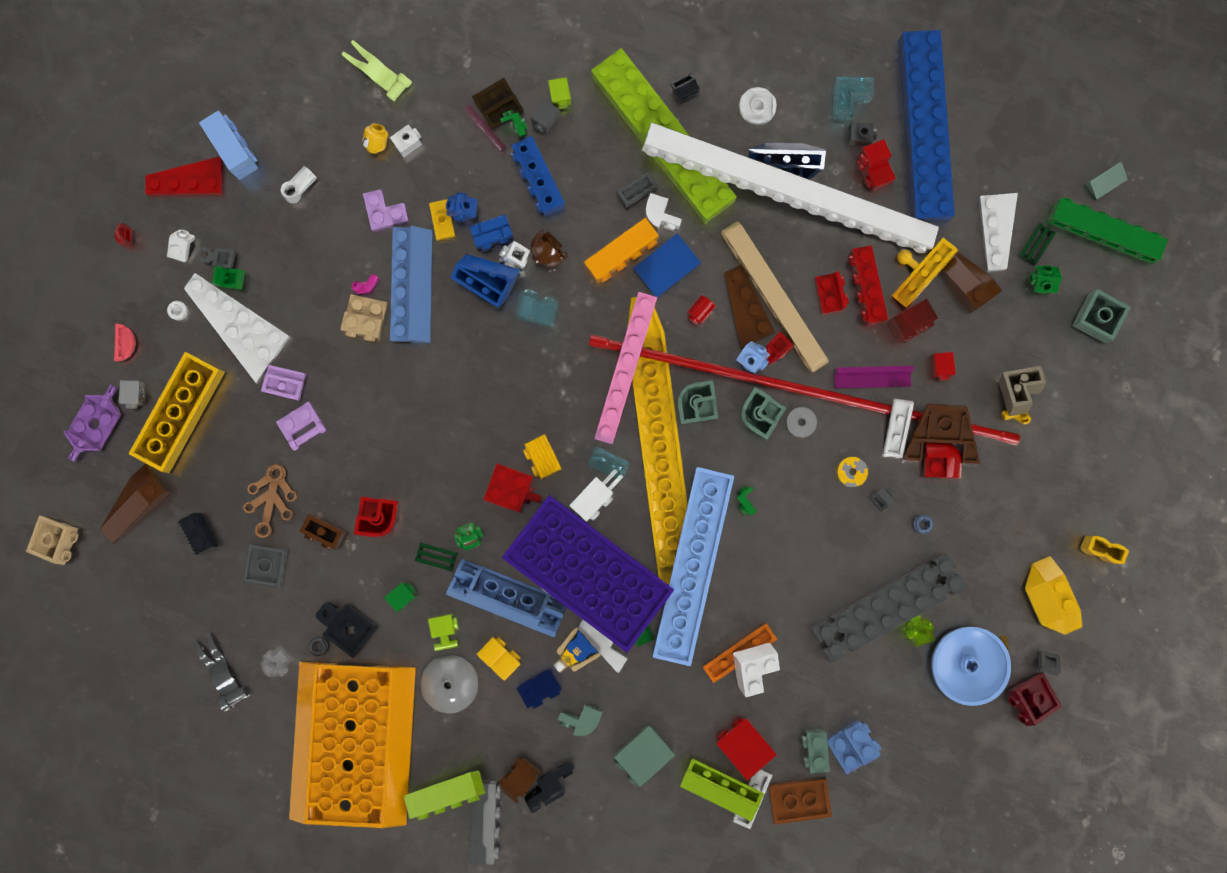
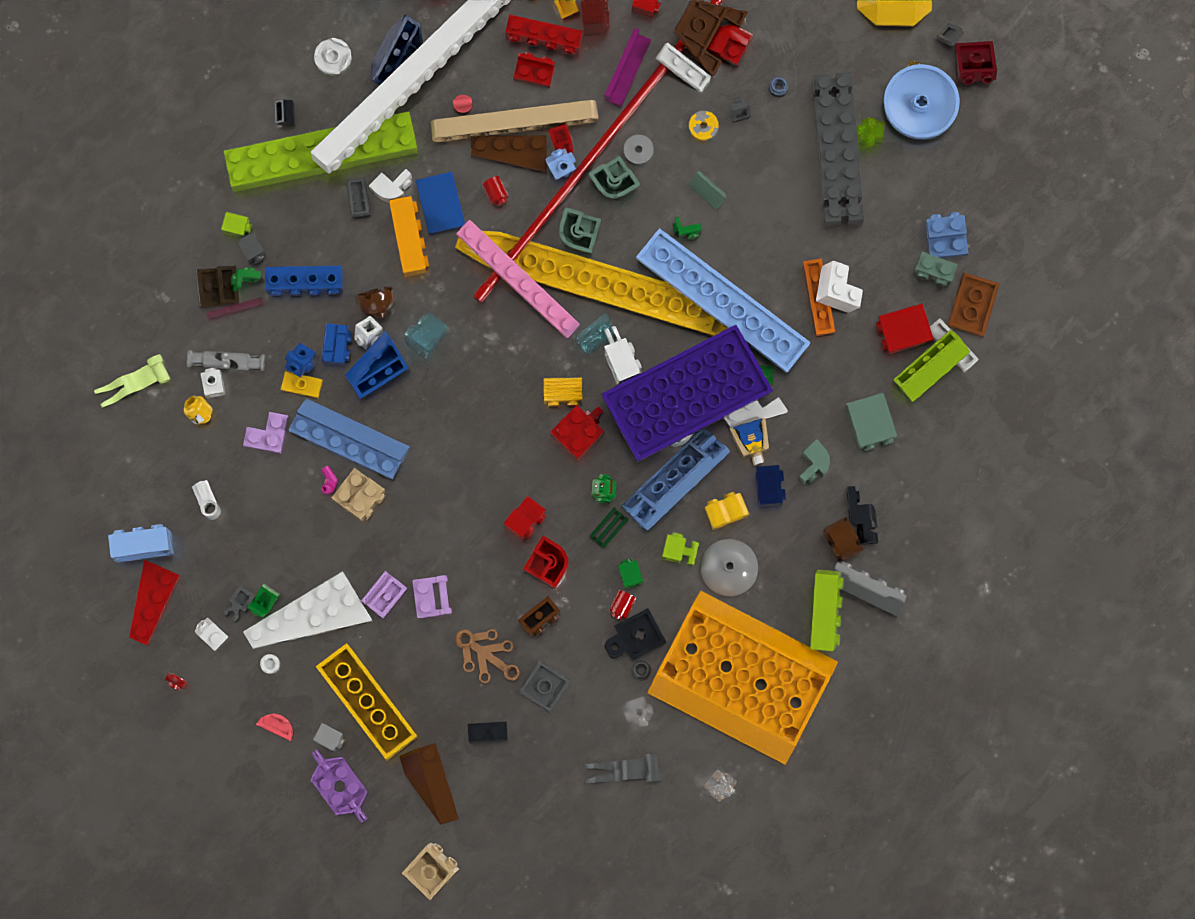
camera: 65 degrees left, 5 degrees down
none -> light grey piece [187,350,266,371]
none -> coral plate [453,94,472,113]
none -> red brick [503,496,547,542]
none -> red brick [609,590,636,621]
none -> sand green slope [689,171,726,209]
none -> clear brick [702,767,737,802]

